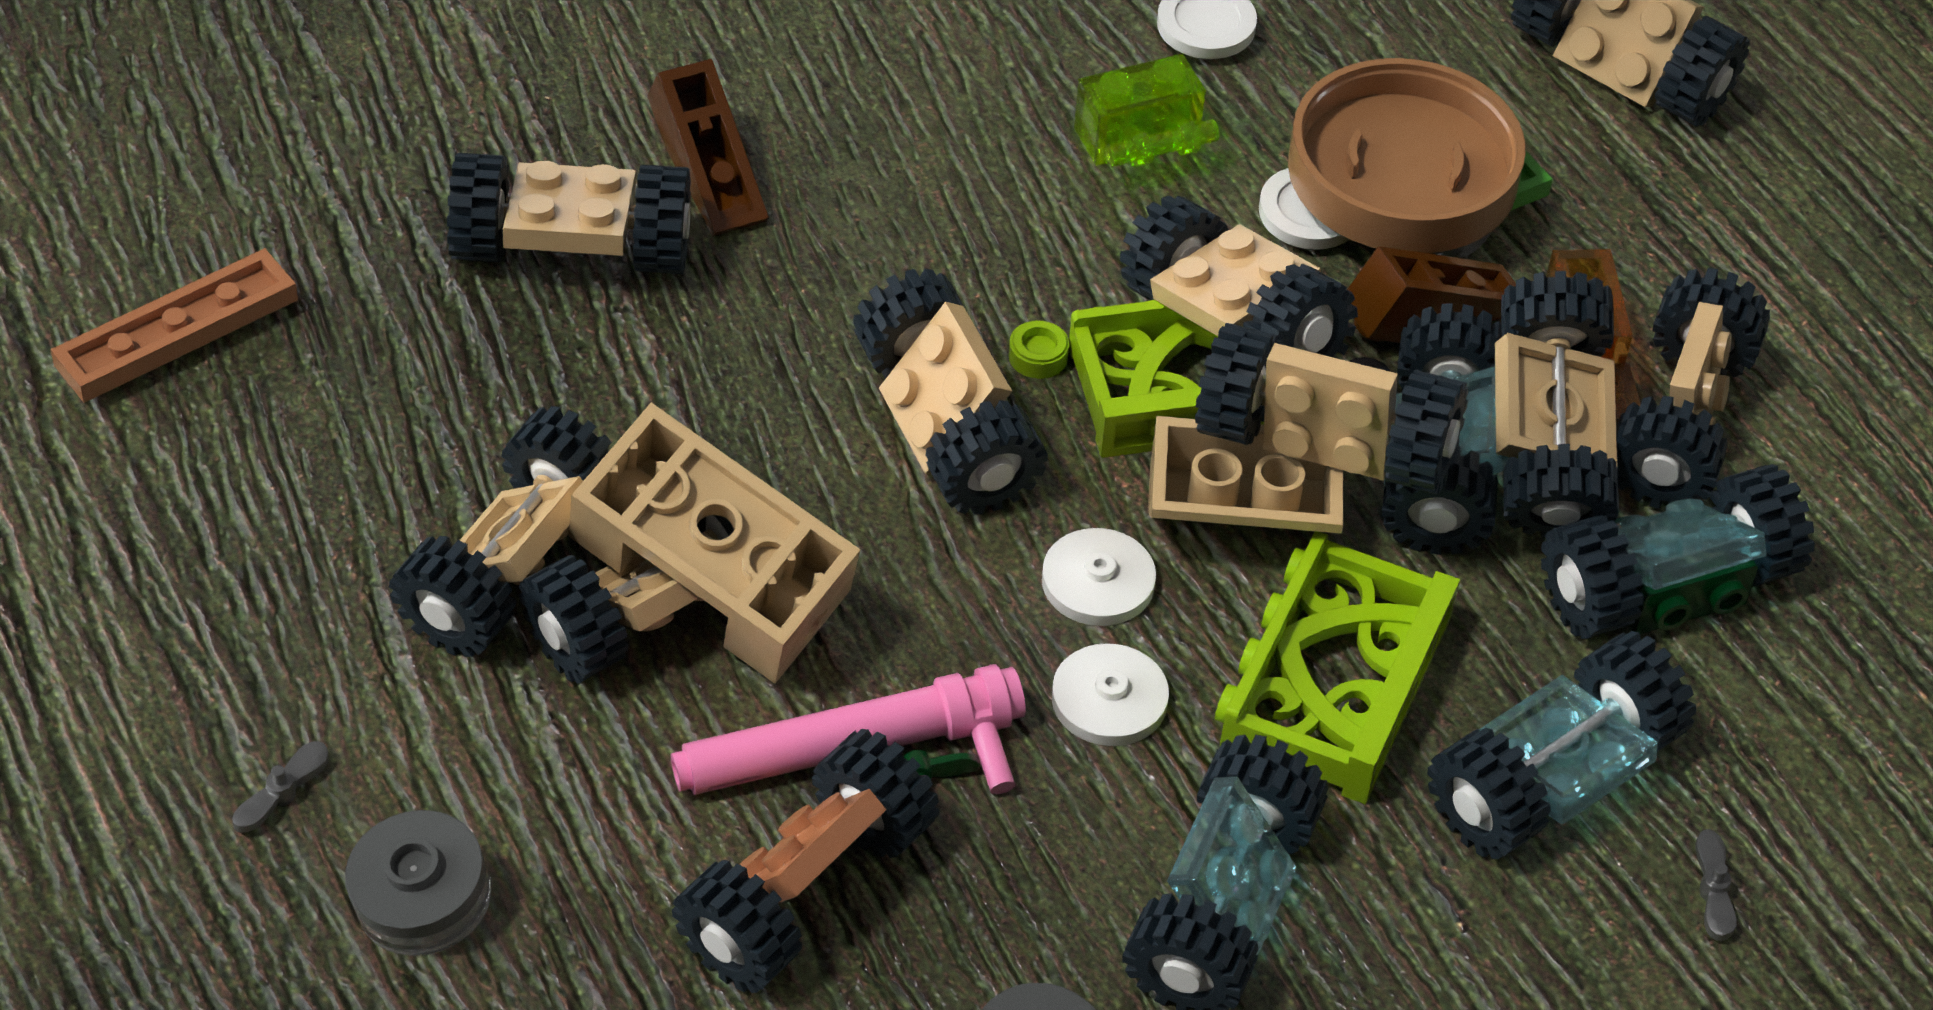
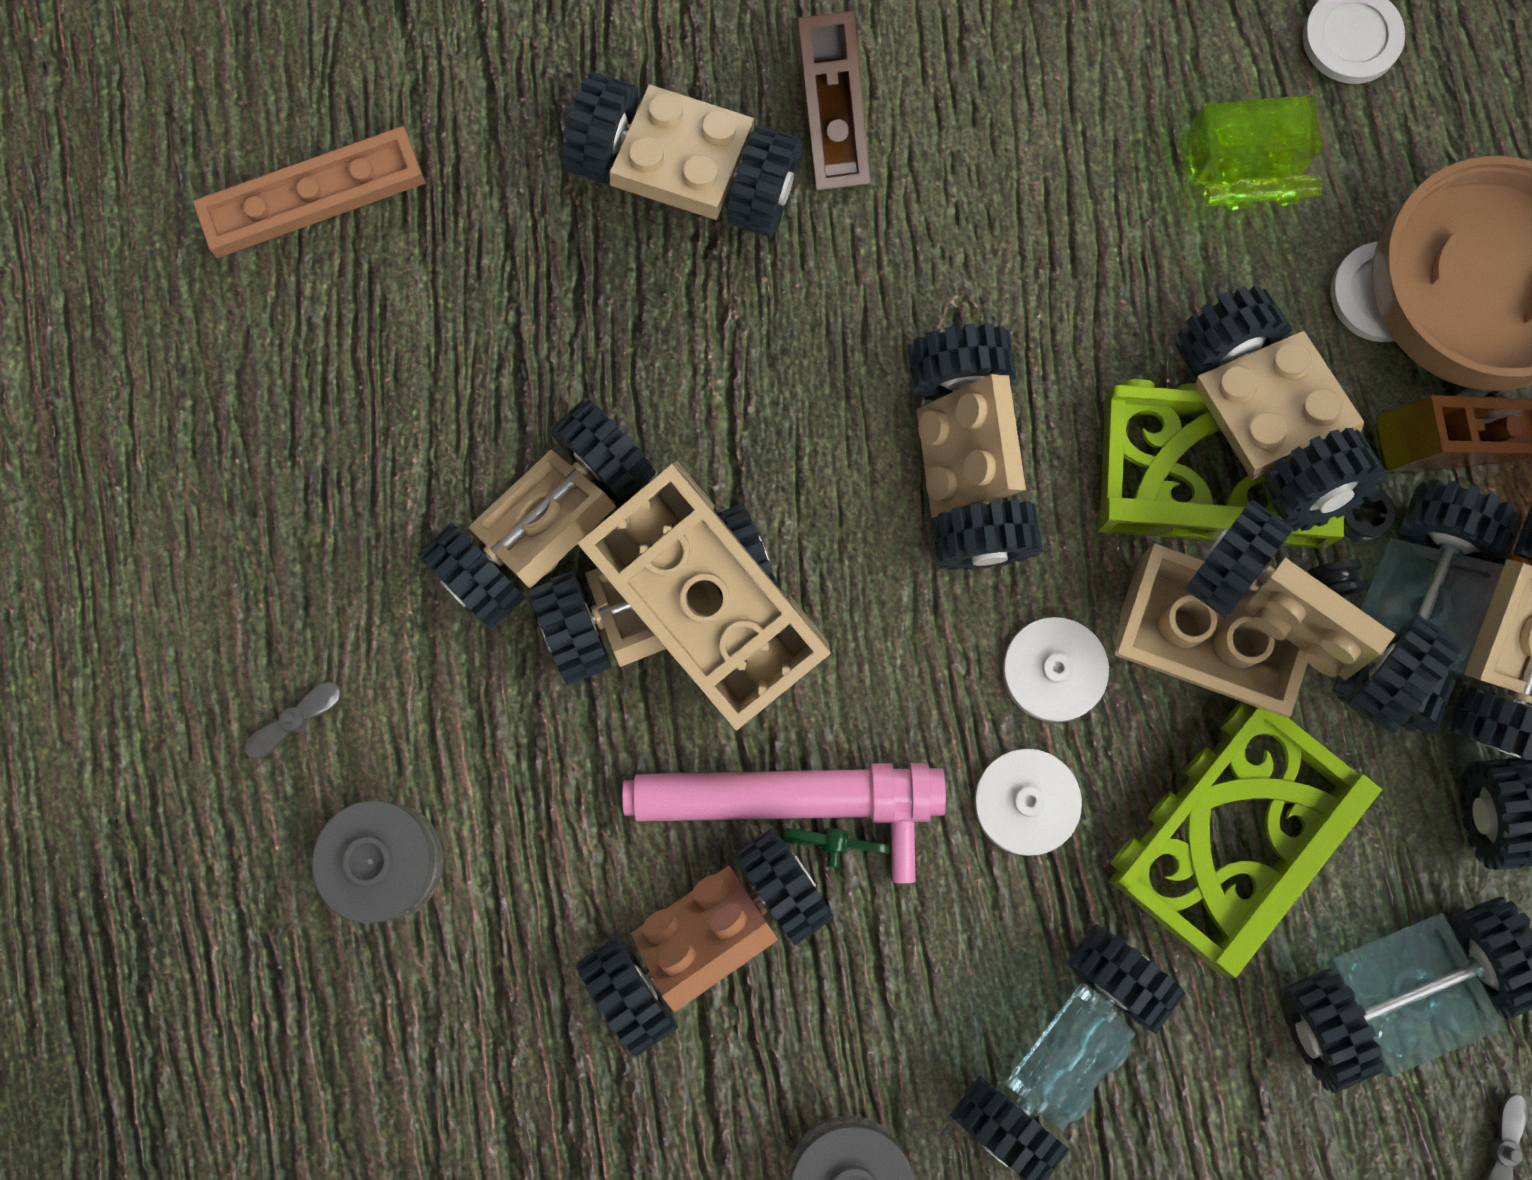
camera: 20 degrees right, 30 degrees up
lime tile [1008,320,1069,379] -> none

